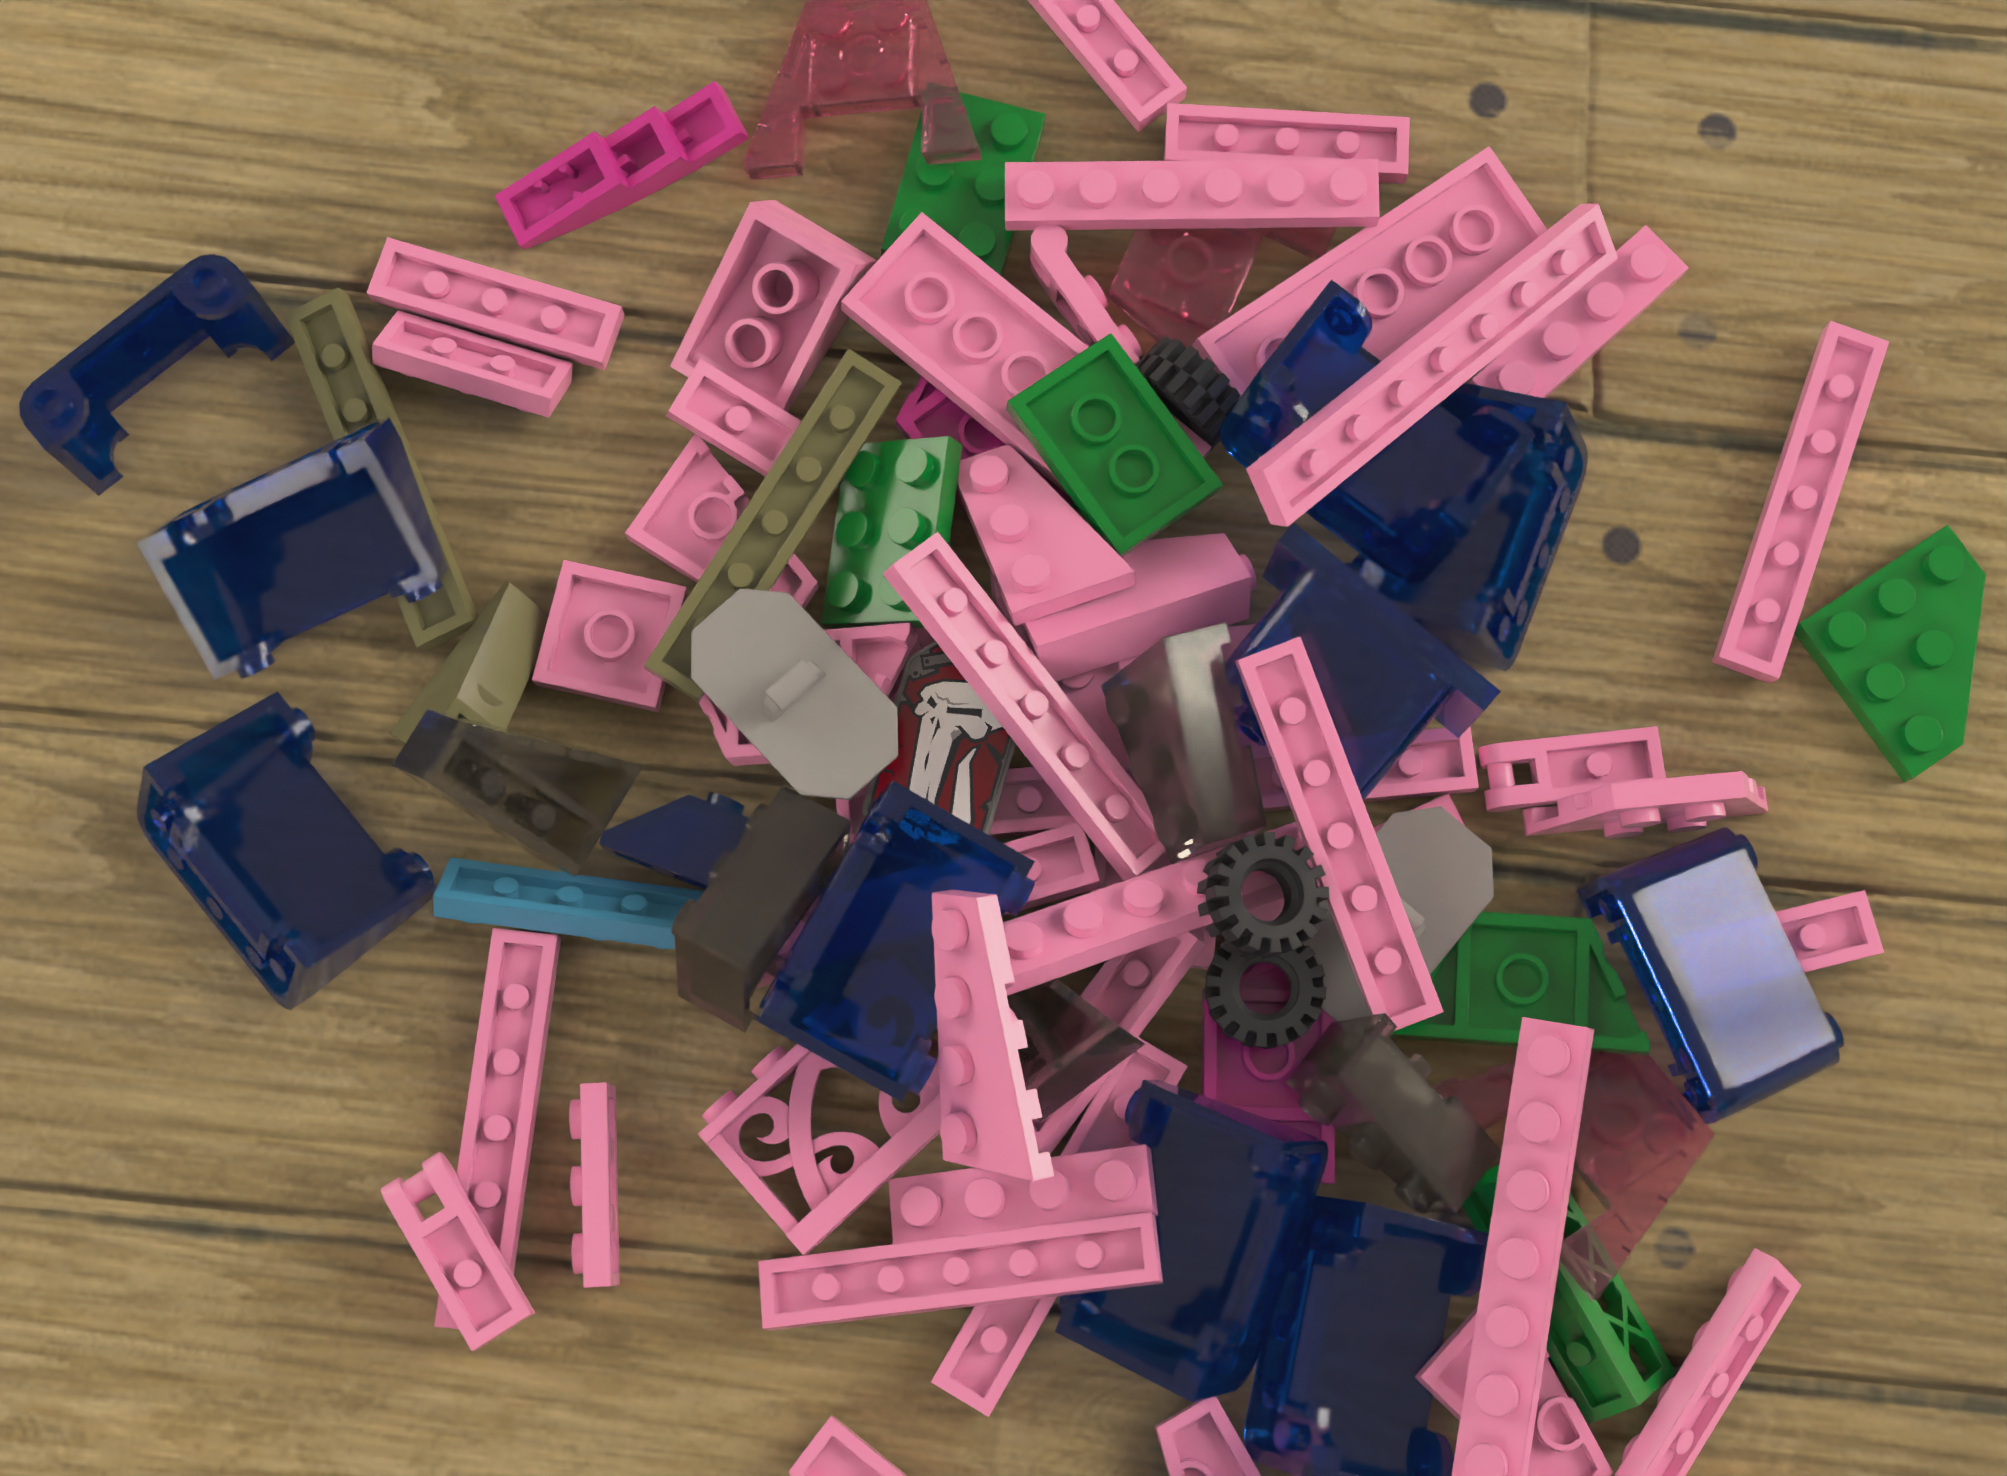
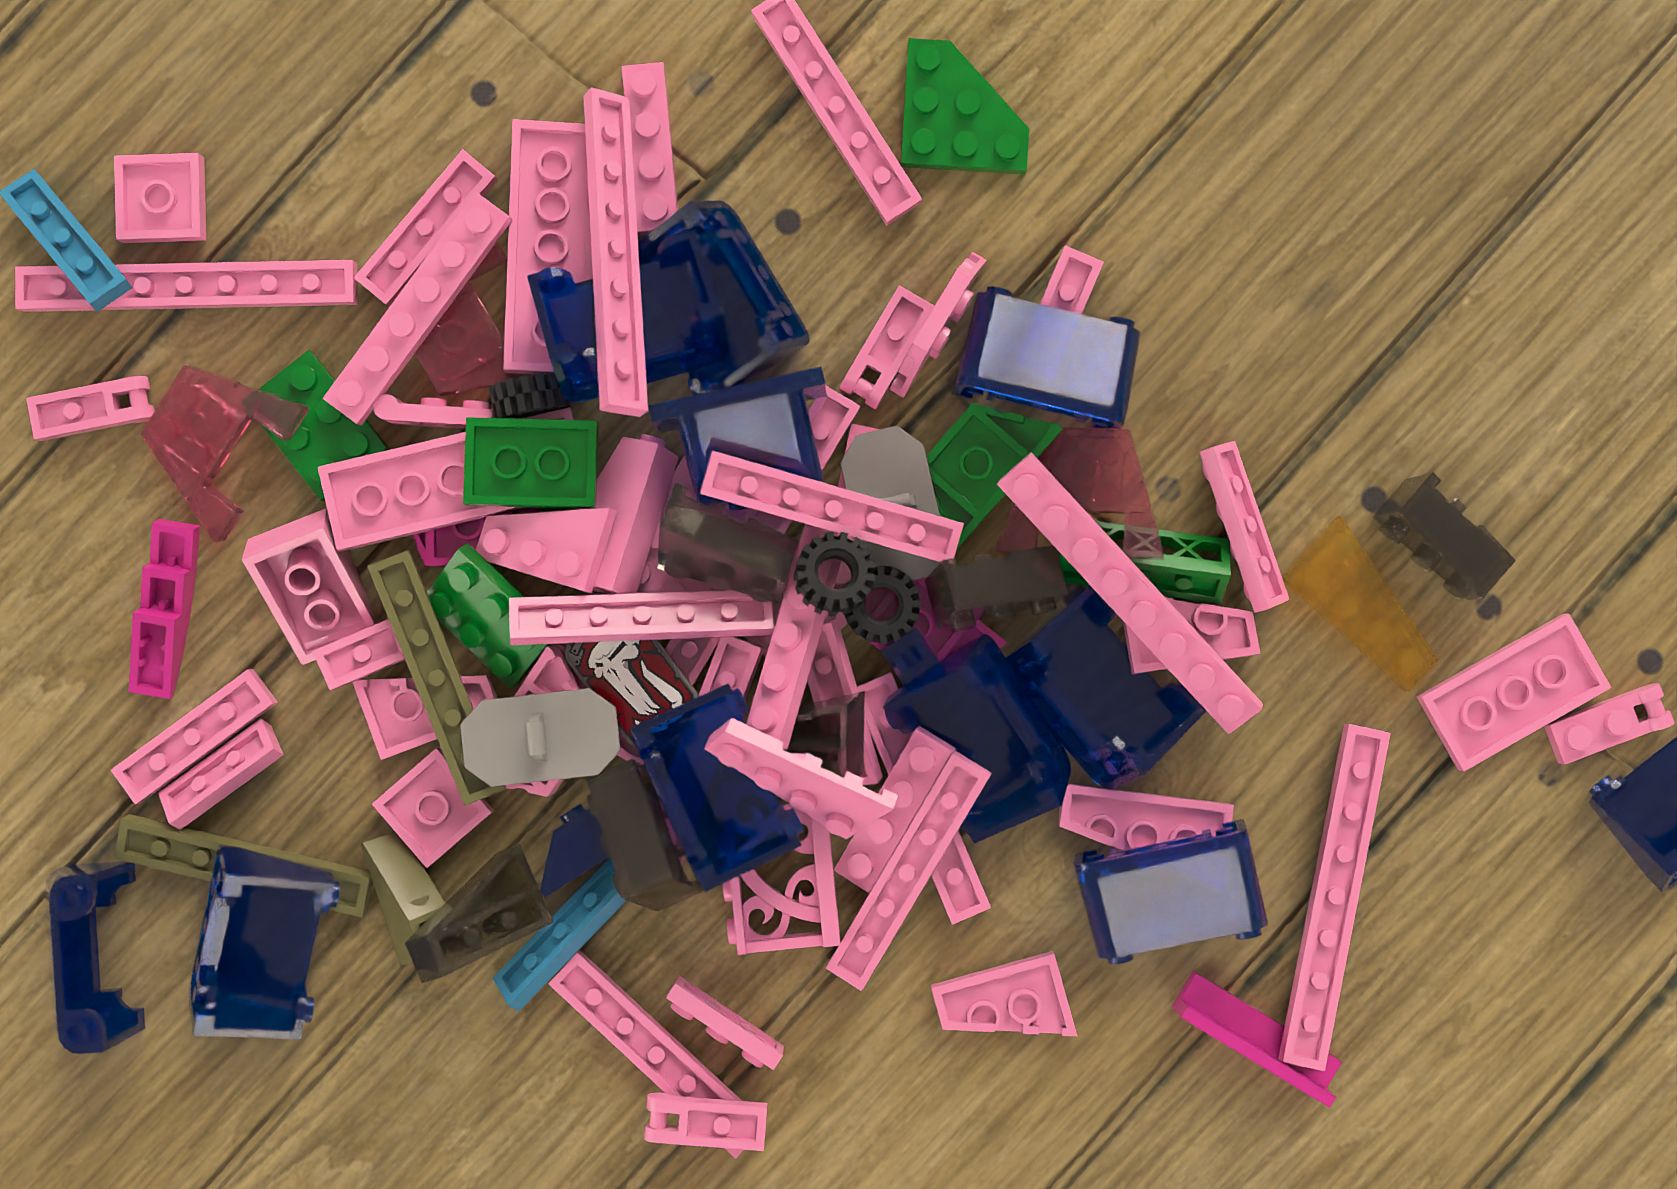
camera: 45 degrees left, 10 degrees up
clear blue windscreen [136,691,437,1010] -> none
none -> clear blue tile [881,627,940,687]

